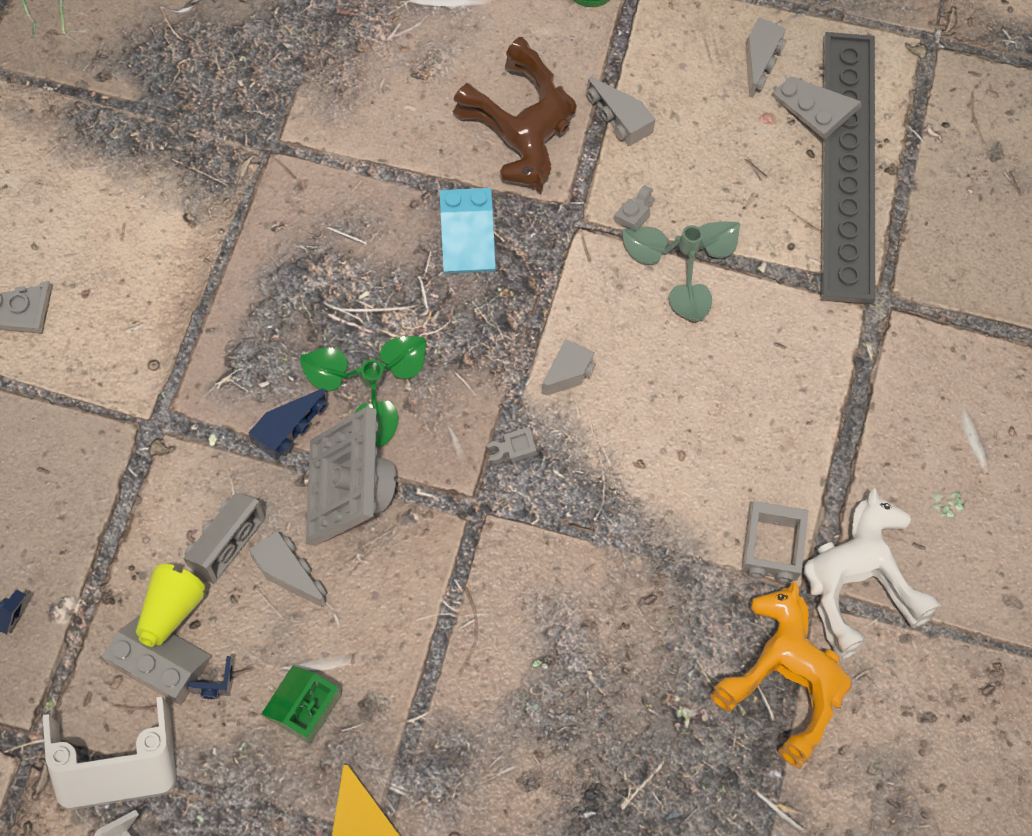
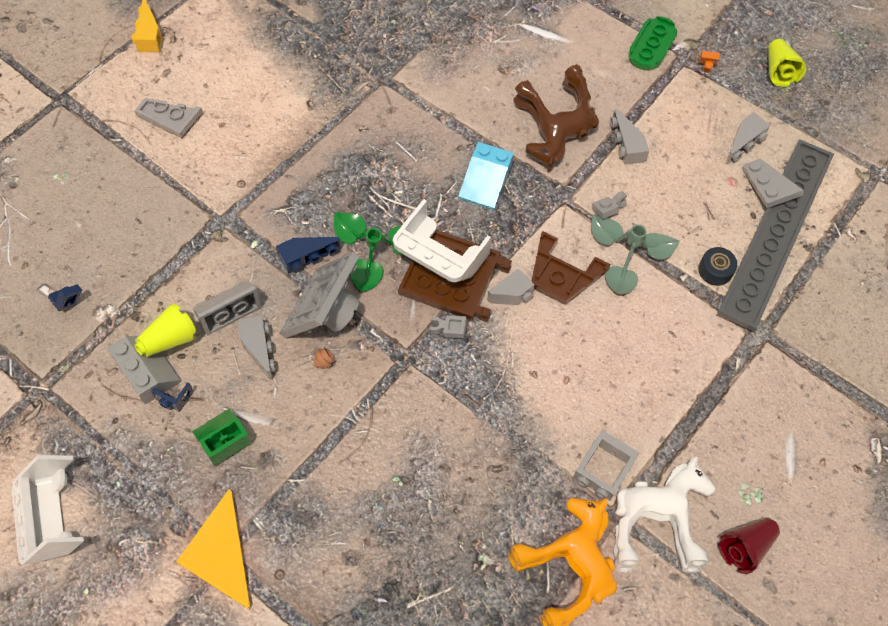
camera: 25 degrees right, 5 degrees down
white windscreen [43,697,176,810] -> none
none -> nougat plate [313,347,335,368]
none -> white windscreen [393,199,491,282]
none -> reddish brown plate [398,229,512,322]
none -> reddish brown wing [531,231,611,304]
none -> black wheel [698,247,737,286]
none -> dark red cone [718,517,780,575]

